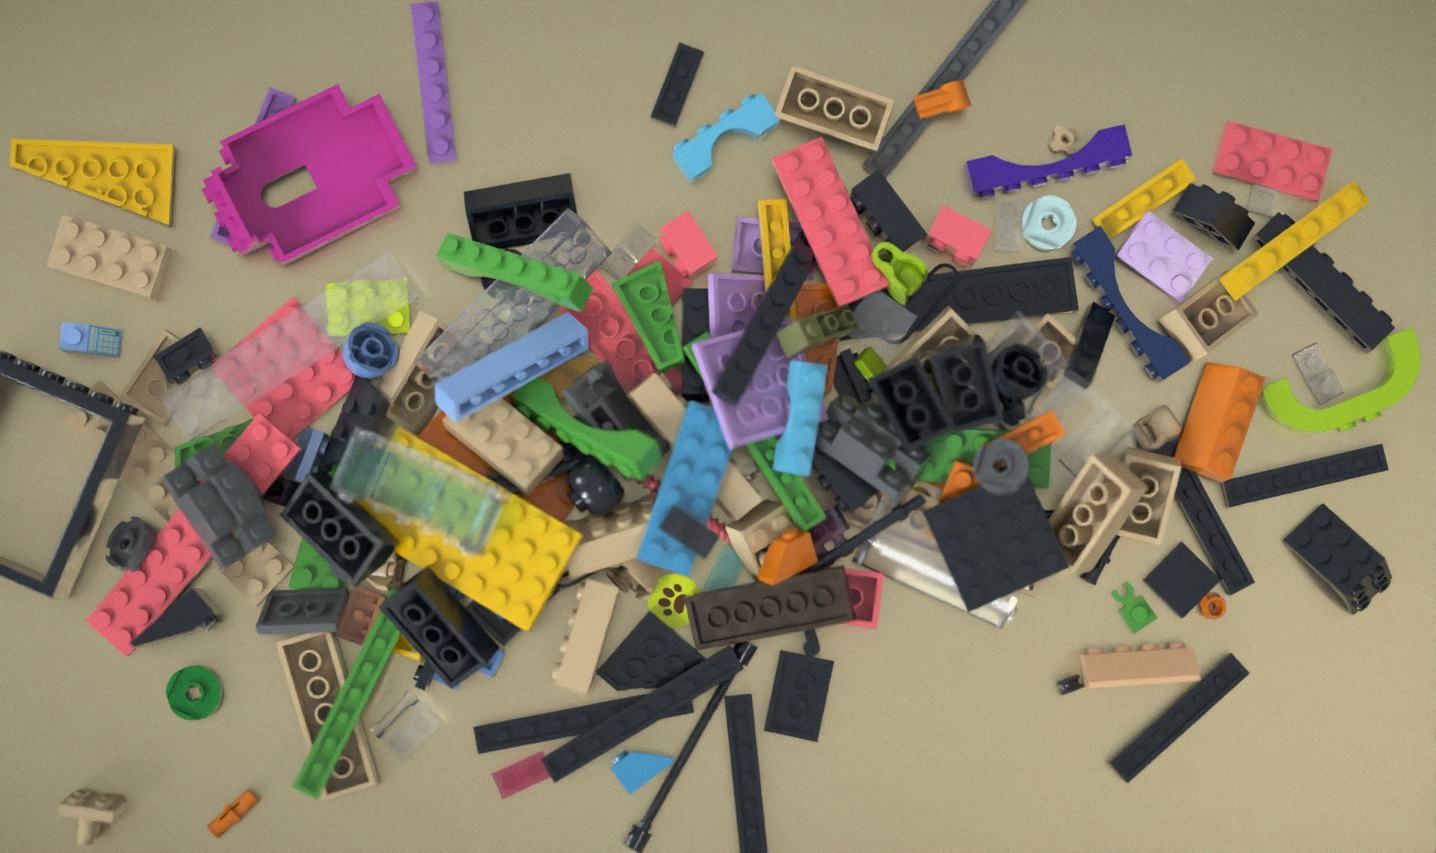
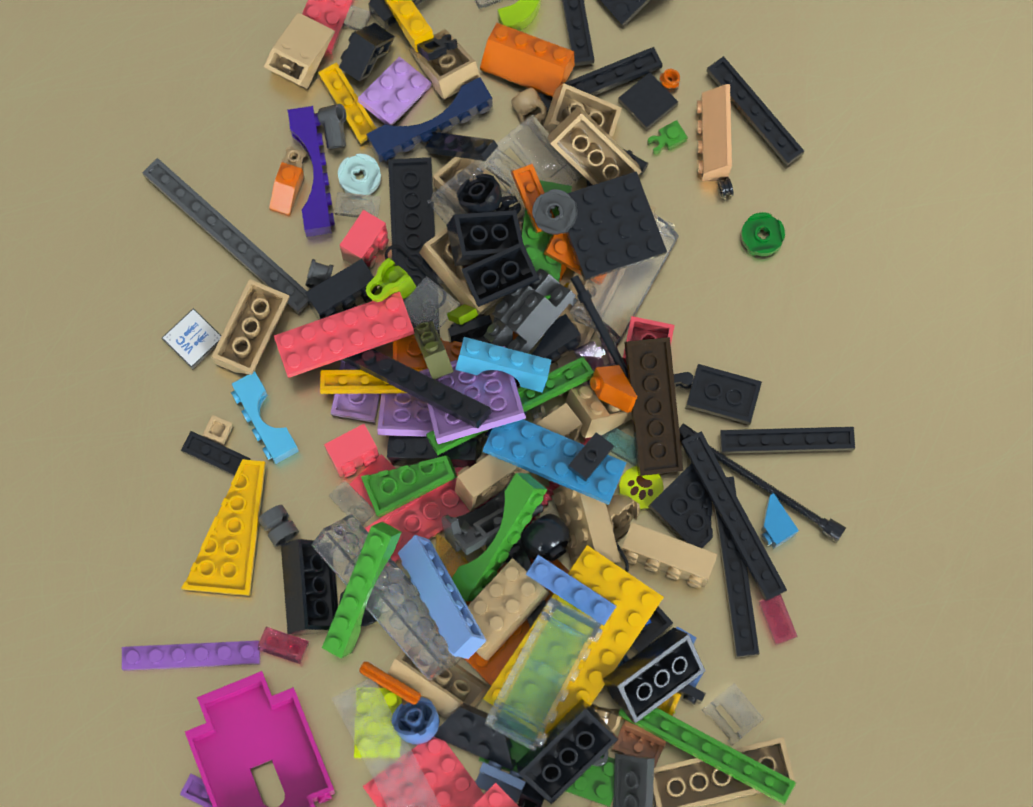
camera: 90 degrees left, 10 degrees down
orange piece [913,79,971,120] -> none
none -> white tile [162,308,222,370]
none -> yellow wing [181,459,266,596]
none -> tan plate [203,415,233,445]
none -> clear pink plate [257,627,309,664]
none -> dark grey wheel [258,505,299,547]
none -> tan slope [264,12,335,89]
none -> orange slope [269,162,305,216]
none -> dark grey piece [305,259,334,289]
none -> dark grey piece [318,104,346,149]
none -> orange axle [359,662,421,705]
none -> black plate [417,34,457,61]
none -> medium blue plate [526,555,616,626]
none -> green plate [741,212,785,256]

